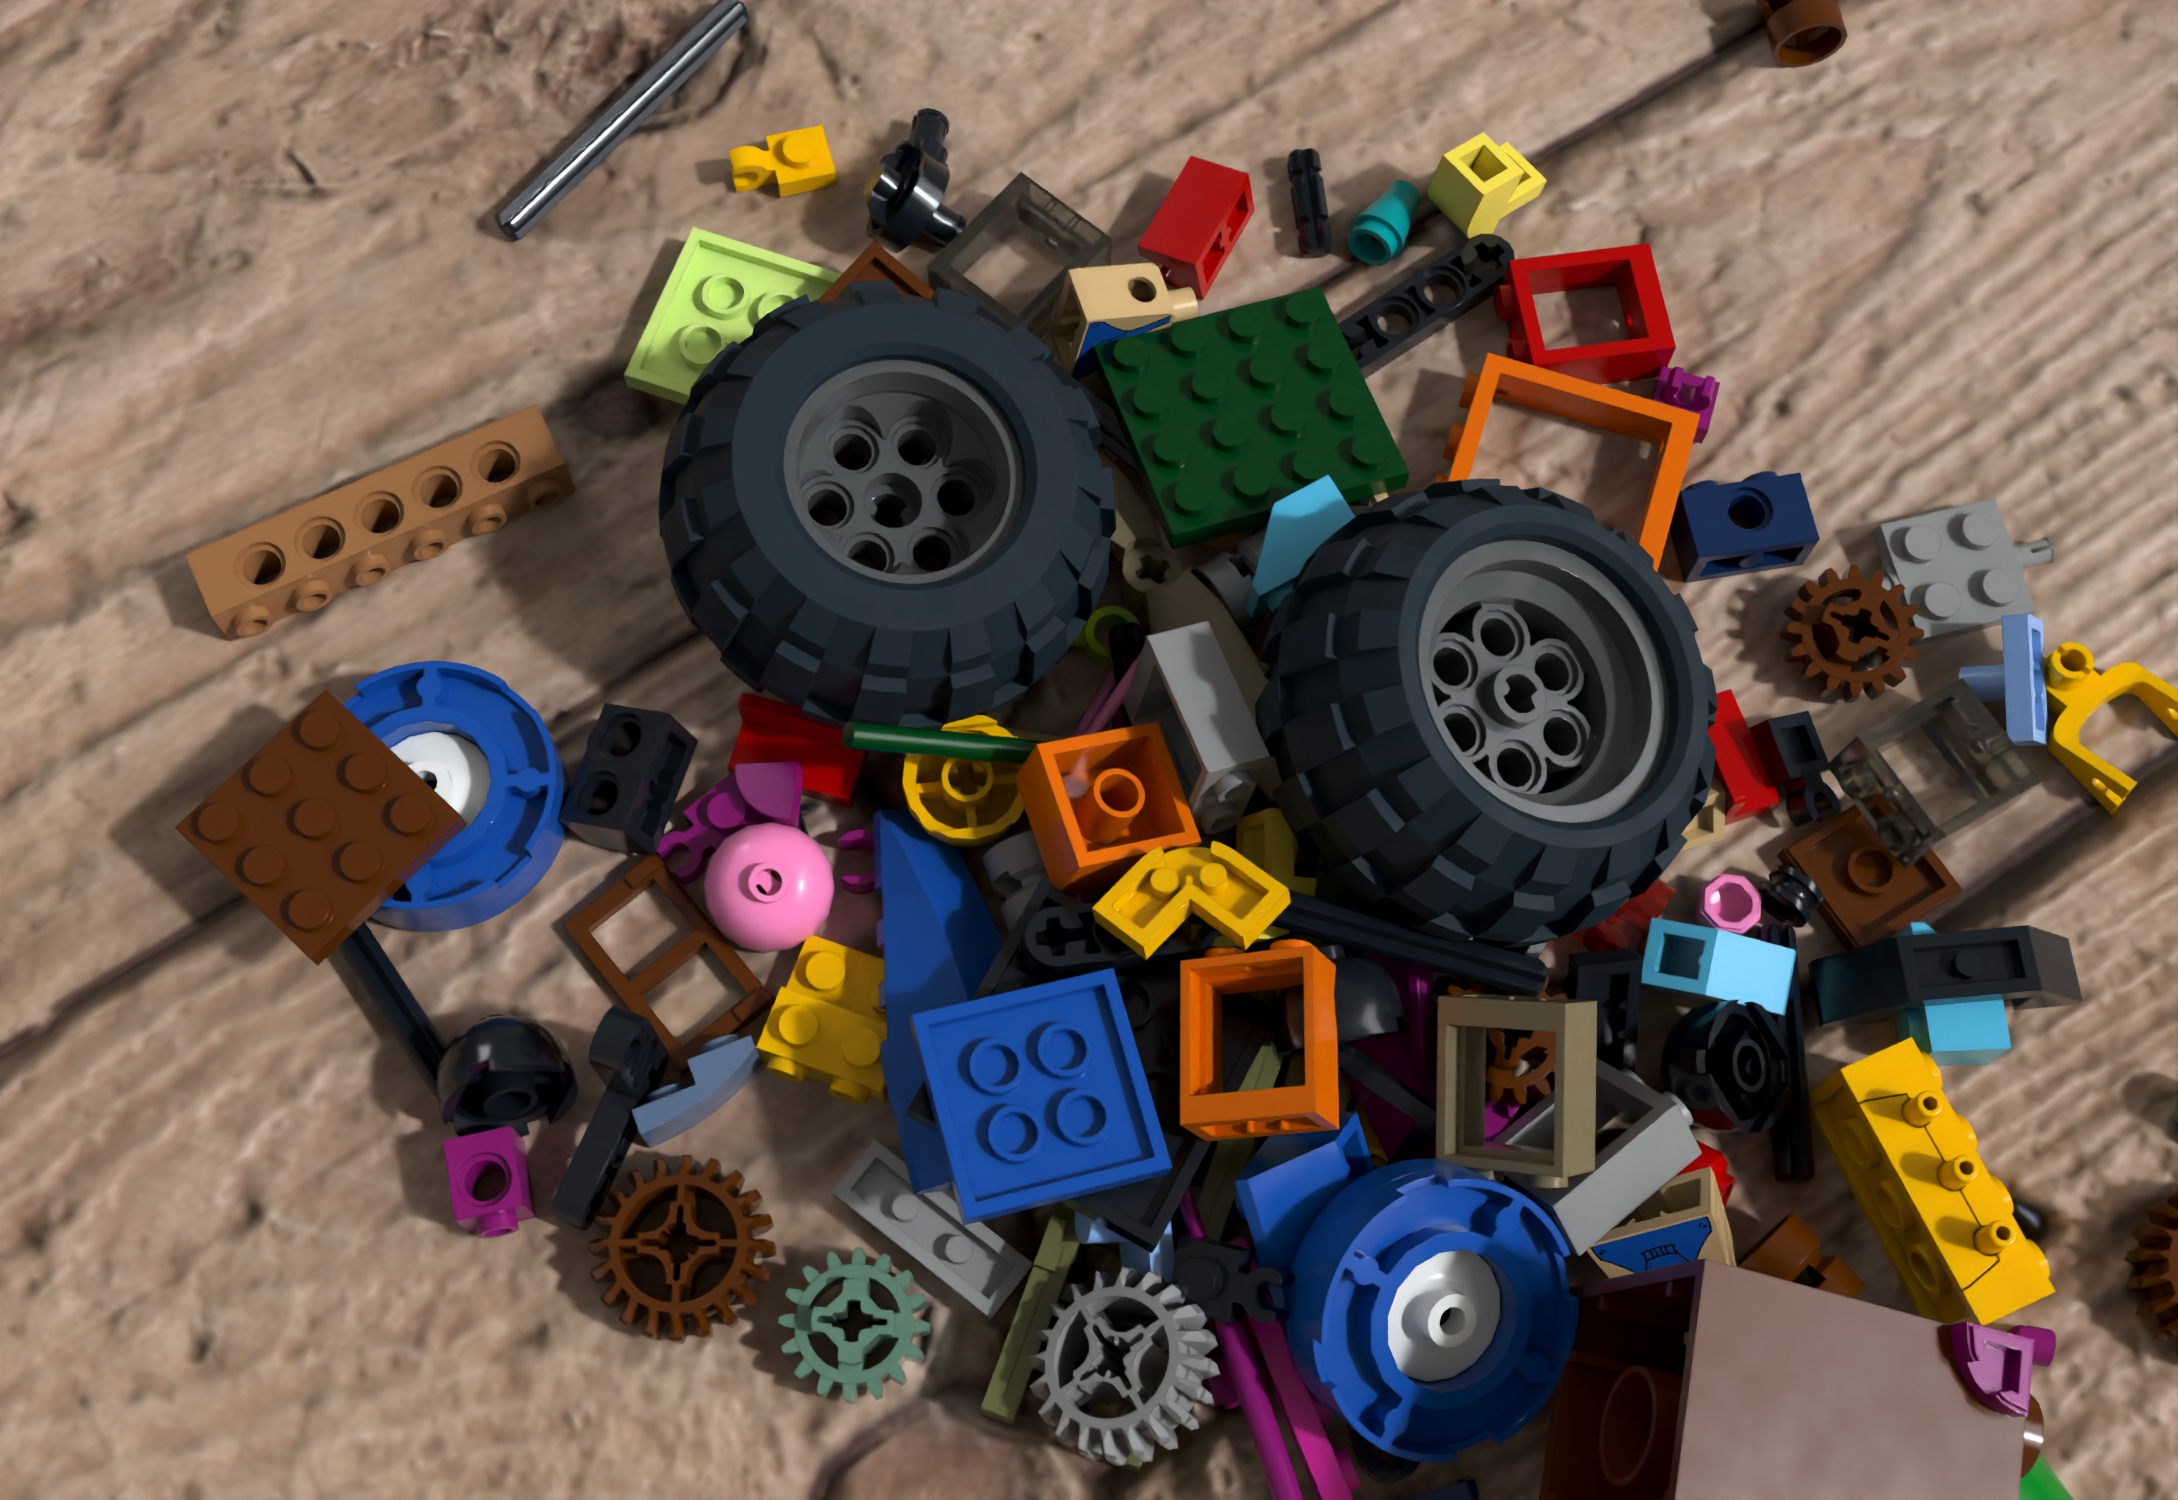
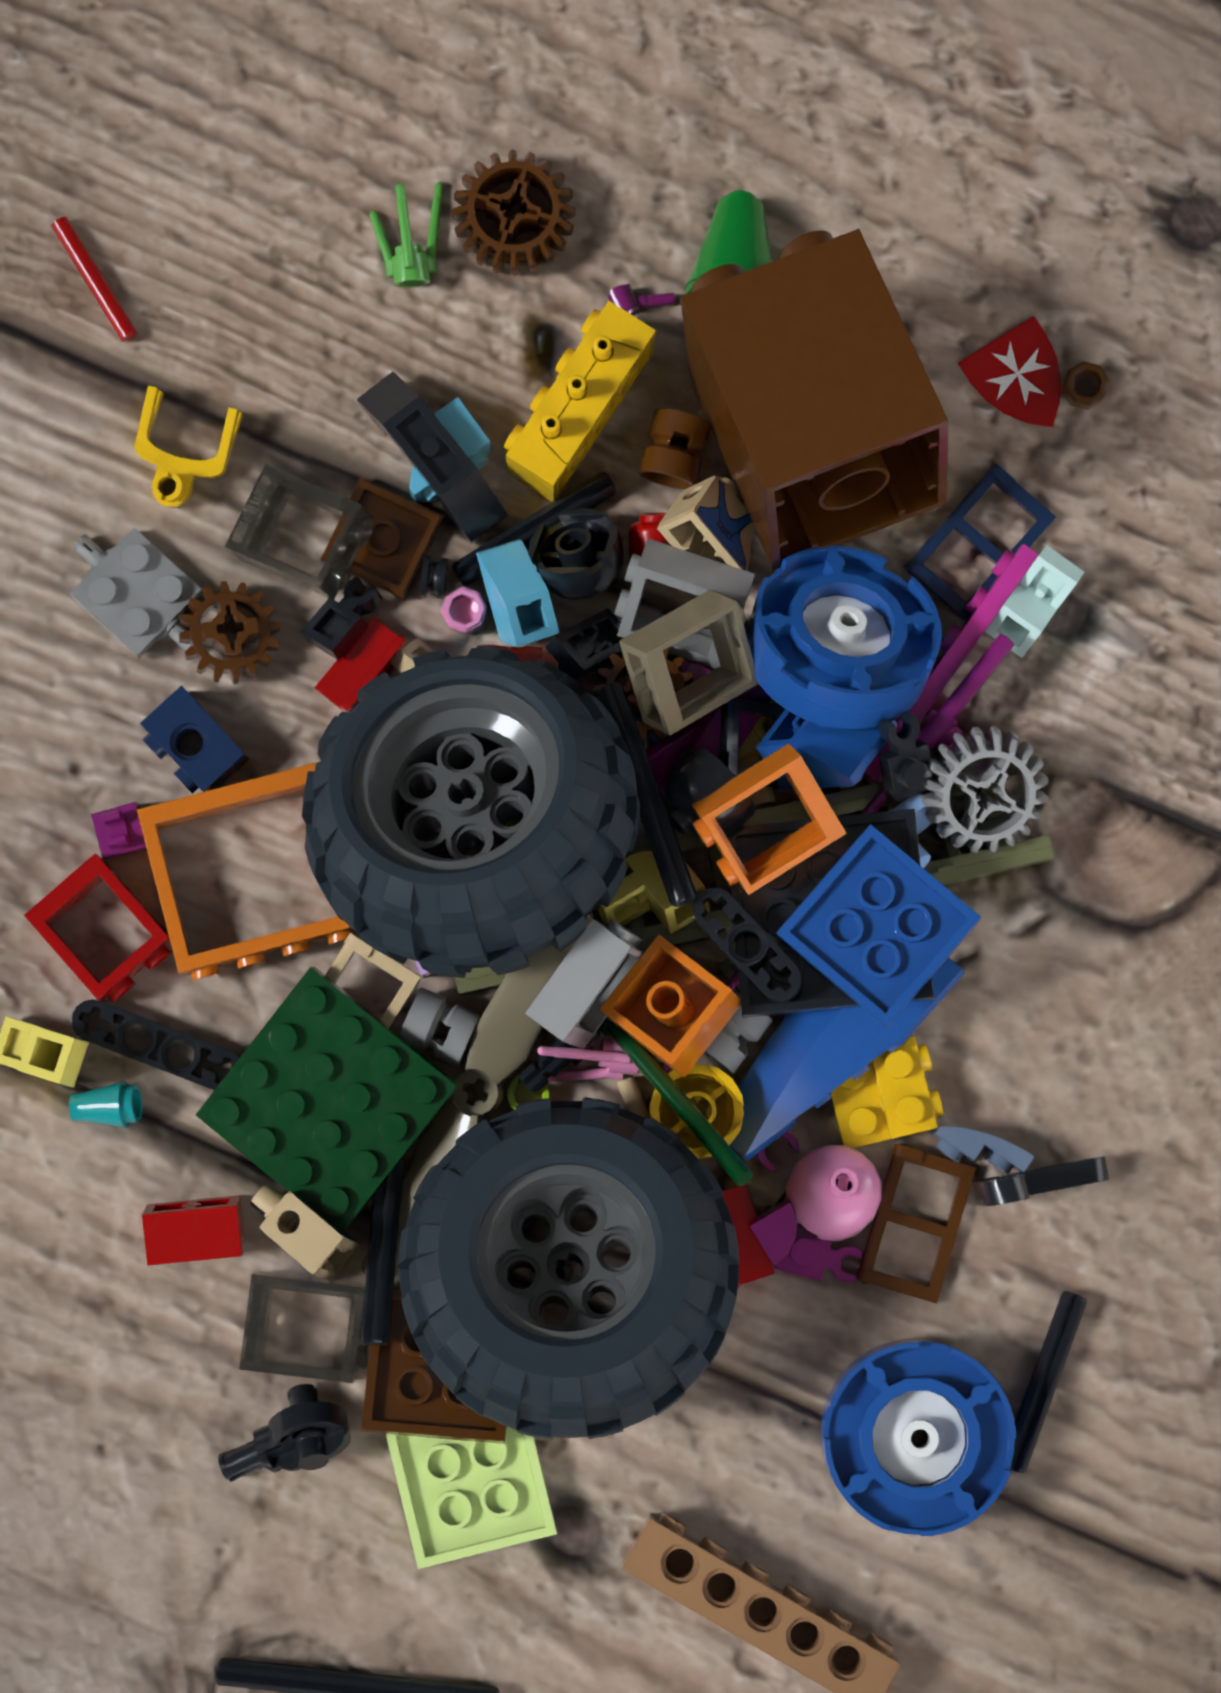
camera: 125 degrees left, 15 degrees up
reddish brown plate [175,690,467,966] -> none
black cylinder [436,1014,579,1137] -> none
magenta brick [443,1125,536,1238] -> none
black brick [559,703,698,857] -> none
reddish brown gear [588,1155,777,1344] -> none
yellow plate [728,125,837,197] -> none
sand green gear [778,1247,931,1404] -> none
light grey plate [831,1138,1034,1322] -> none
yellow plate [1092,841,1291,960] -> none
medium azure slope [1245,475,1356,618] -> none
black axle [1287,148,1332,258] -> none
magenta tile [1951,1321,2034,1418] -> none
light blue tile [1959,613,2049,747] -> none

